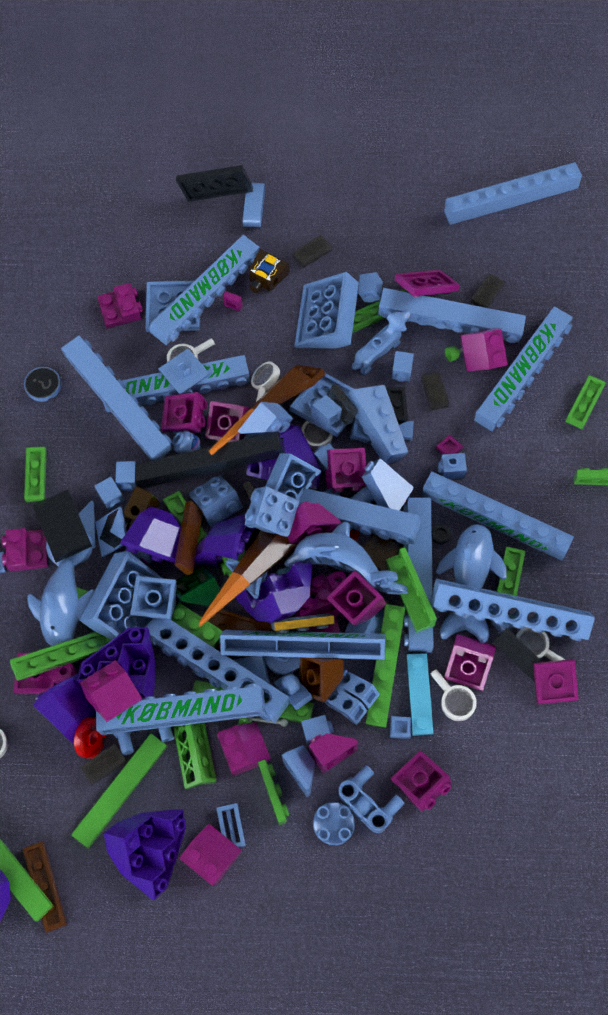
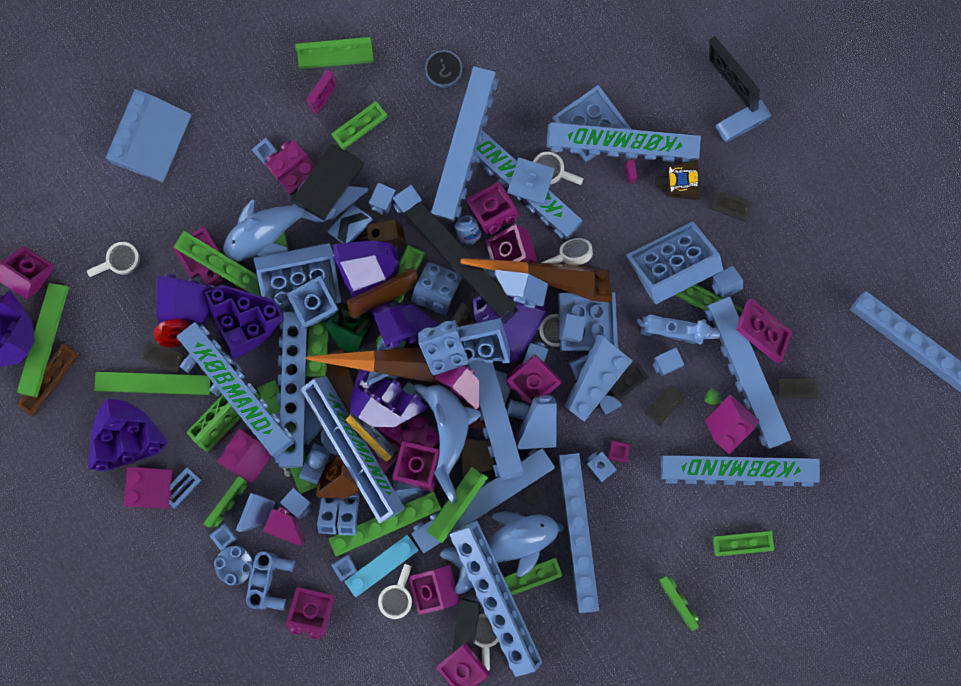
camera: 55 degrees right, 15 degrees up
magenta slope [80,660,142,722] -> none
magenta plate [97,283,143,329] -> none
clear smoke plate [327,384,358,425] -> none
none -> medium blue tile [209,523,237,551]

